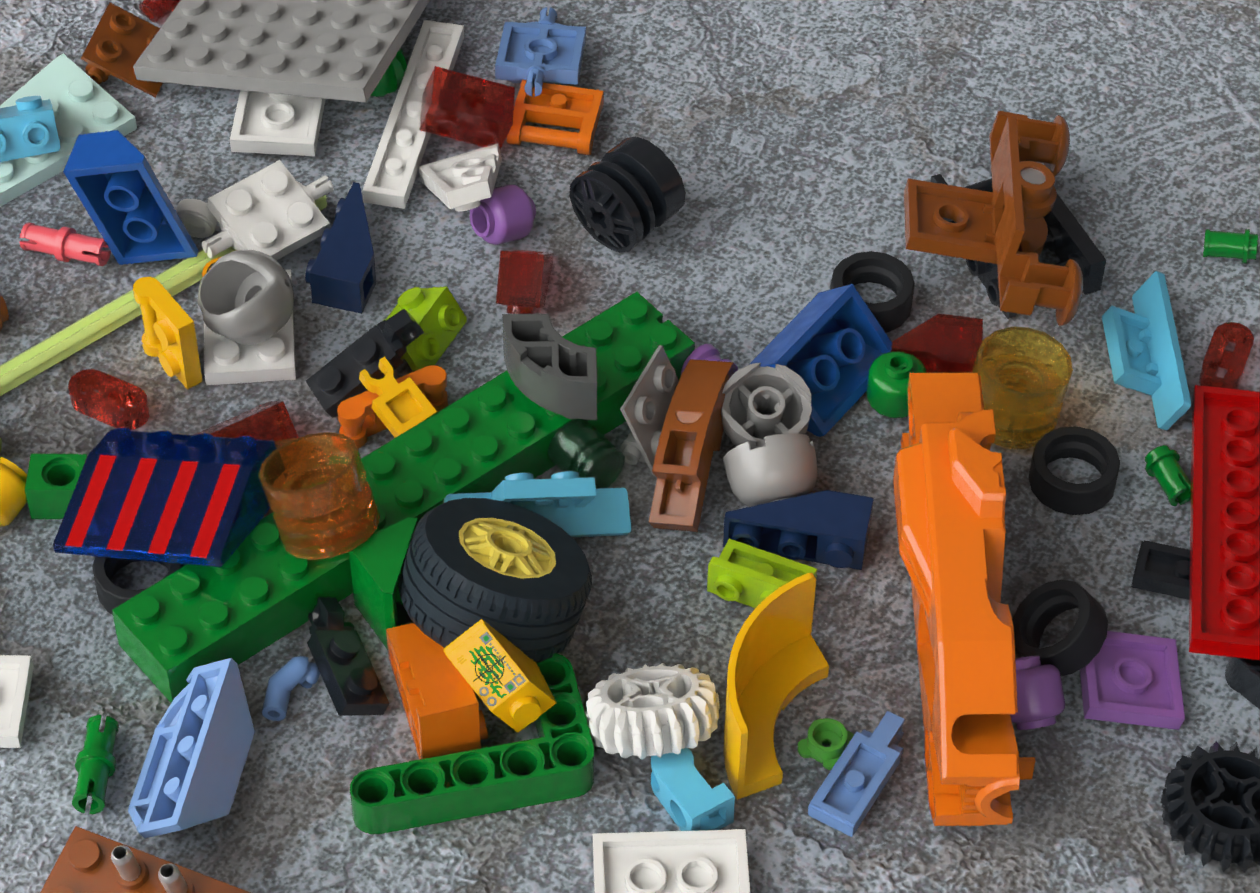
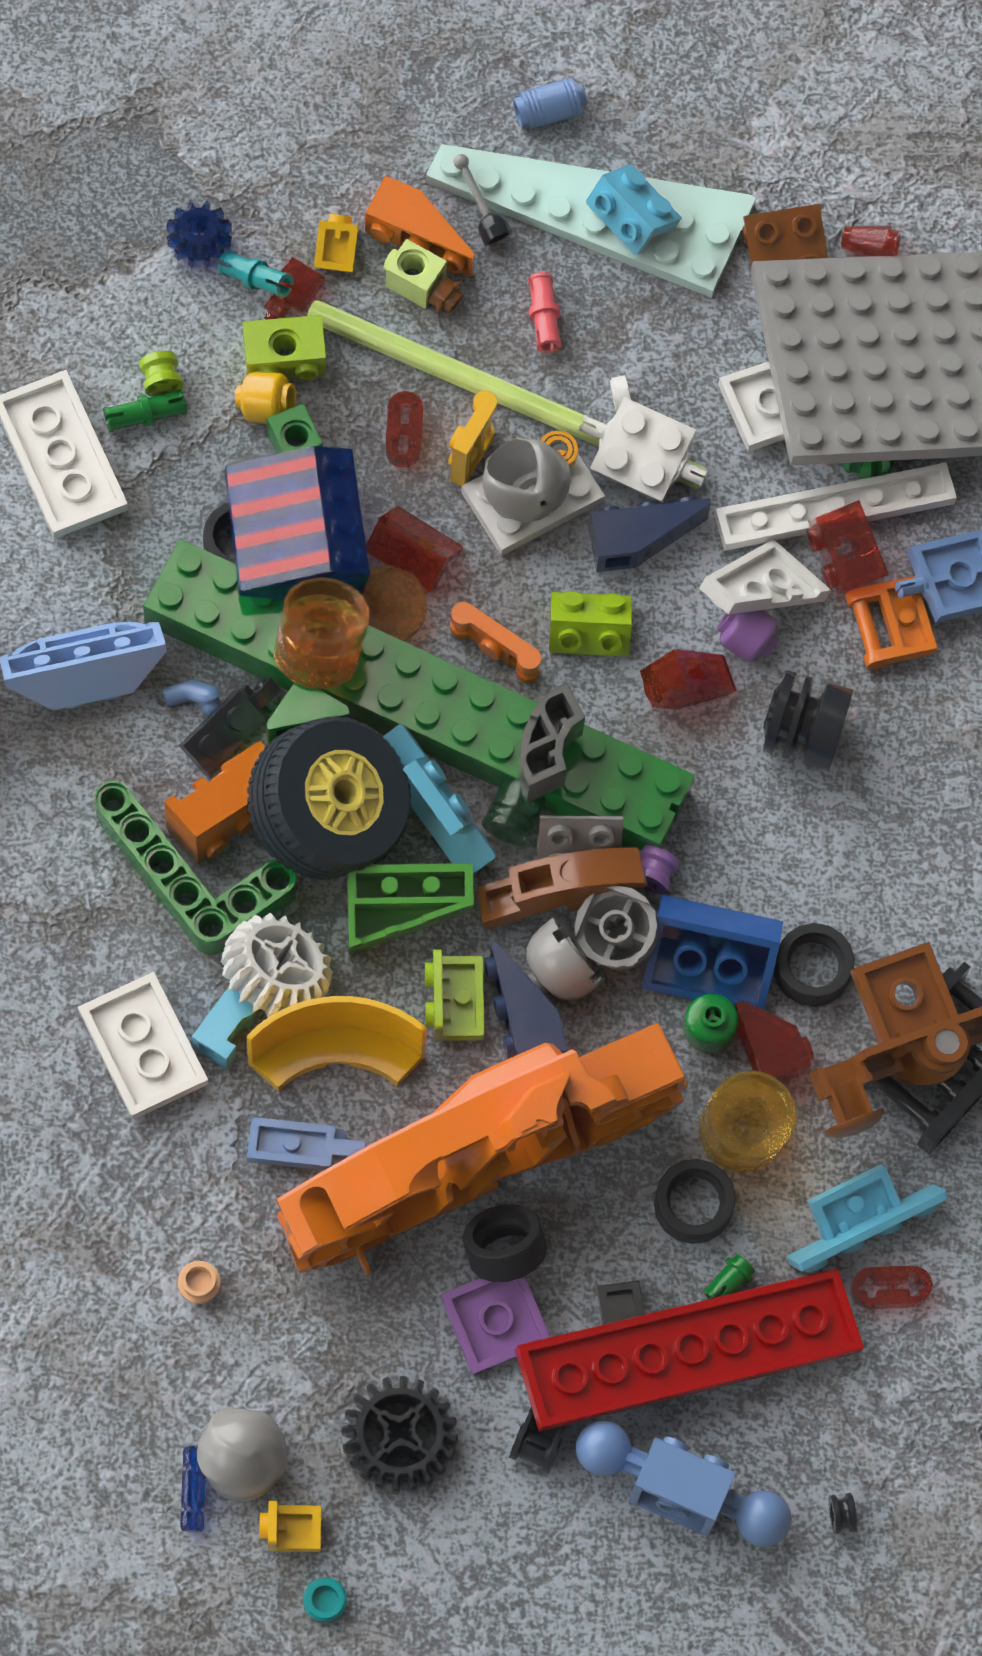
camera: 60 degrees right, 20 degrees up
blue slope [63,130,199,265] -> none
green pin [72,715,119,814] -> none
black hinge [306,309,424,418] -> none
yellow plate [359,356,437,438] -> none
yellow slope [443,619,557,733] -> none
bright green plate [797,718,854,770] -> none
medium lavender head [1010,655,1065,730] -> none
none -> bright green wedge [347,863,474,955]

